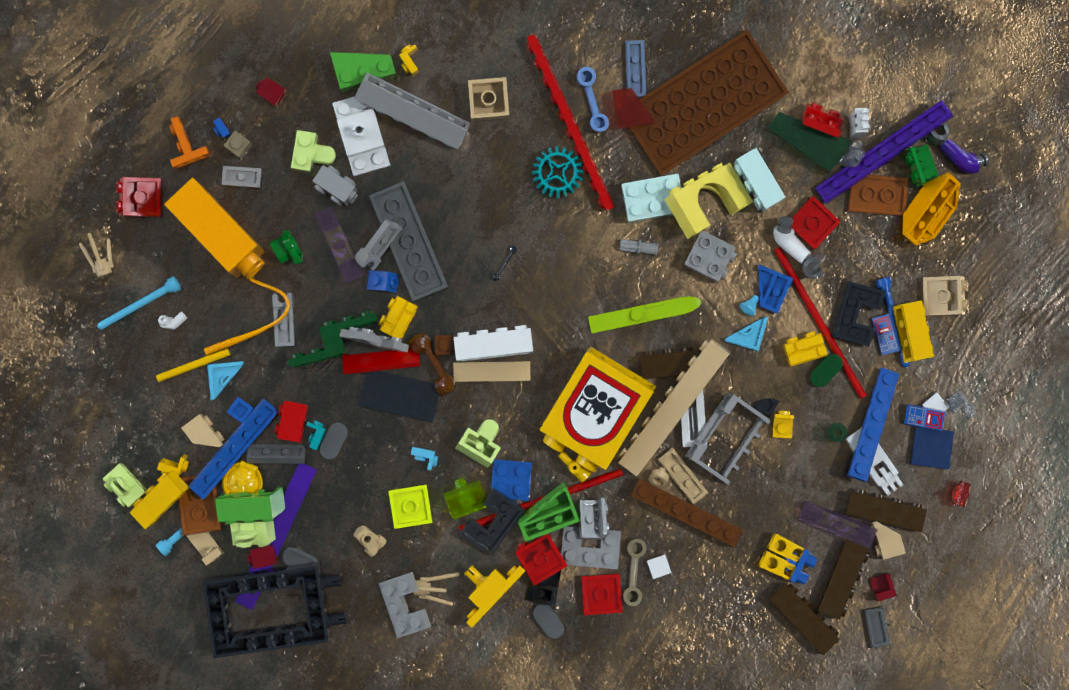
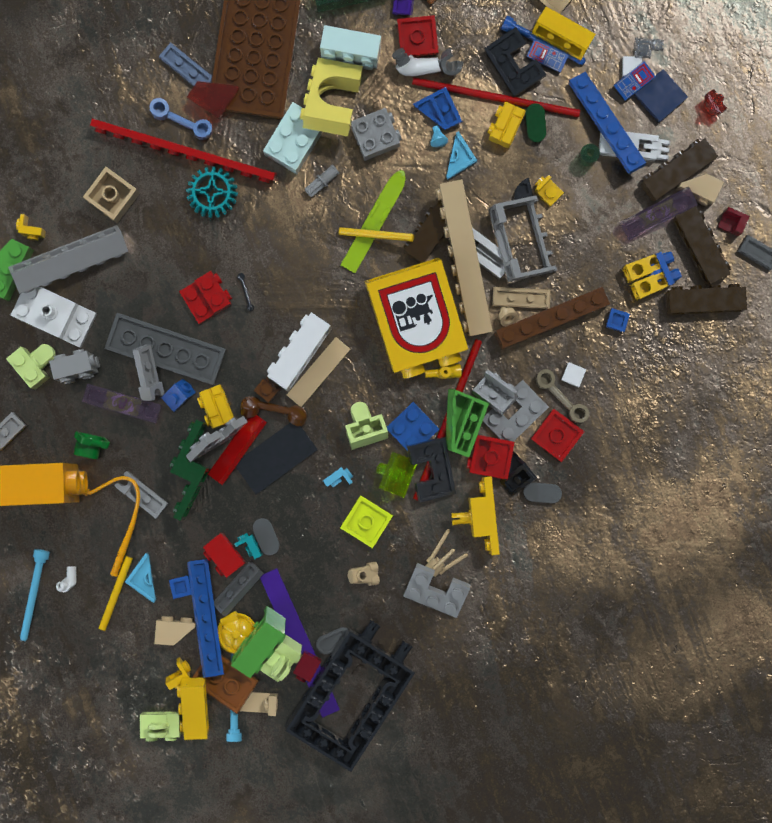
camera: 60 degrees left, 0 degrees up
none -> red plate [179,271,232,325]
none -> yellow bar [339,227,414,242]
none -> blue plate [605,308,630,333]

